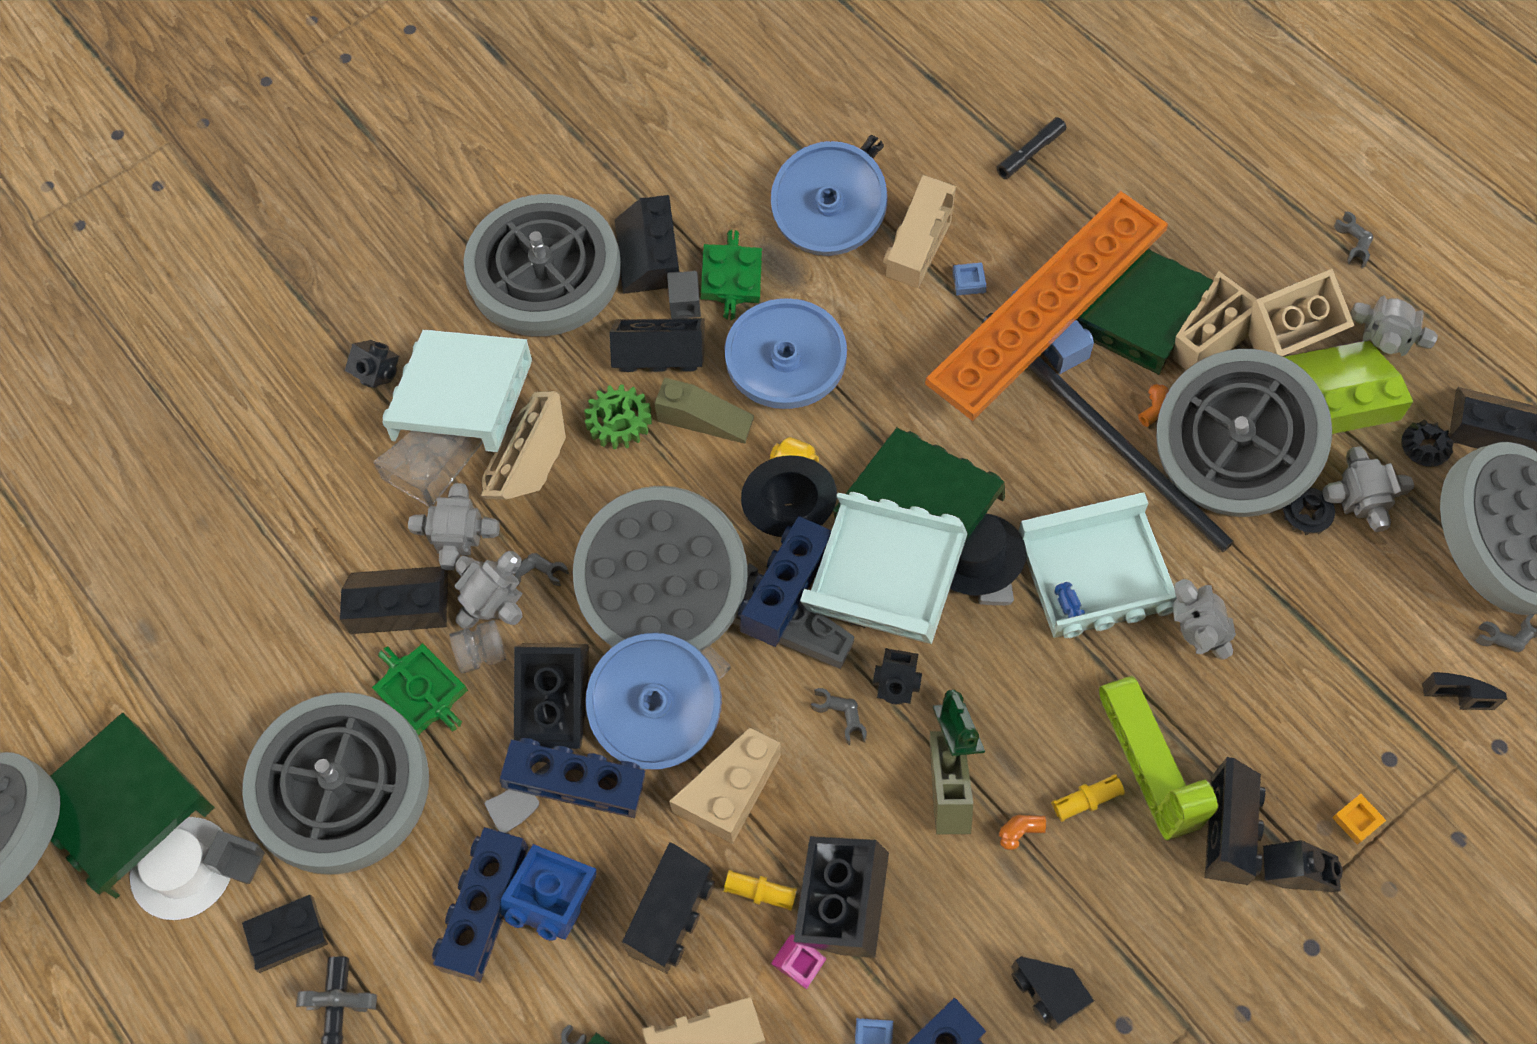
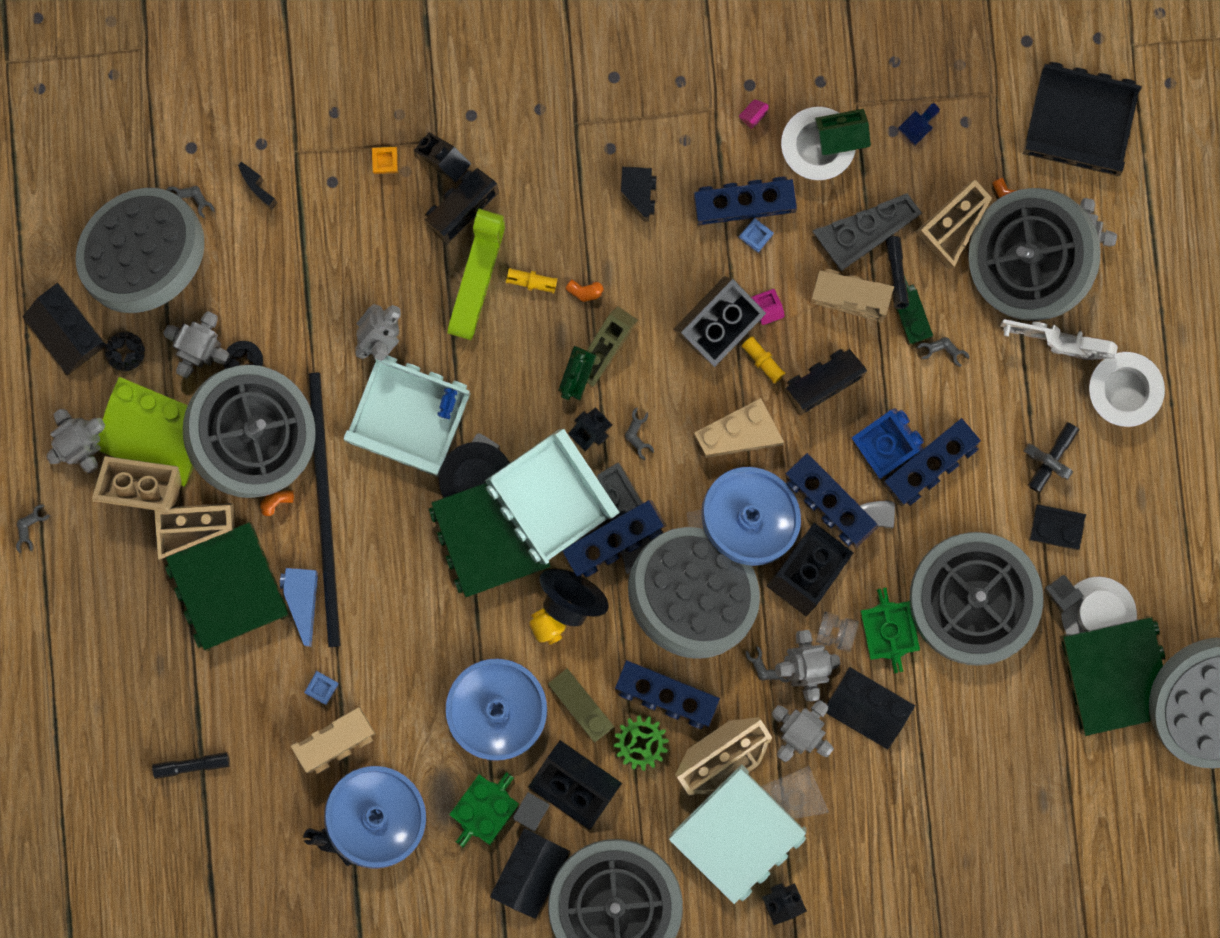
camera: 145 degrees left, 20 degrees up
orange plate [925,191,1168,421] -> none
none -> dark blue brick [615,660,720,730]

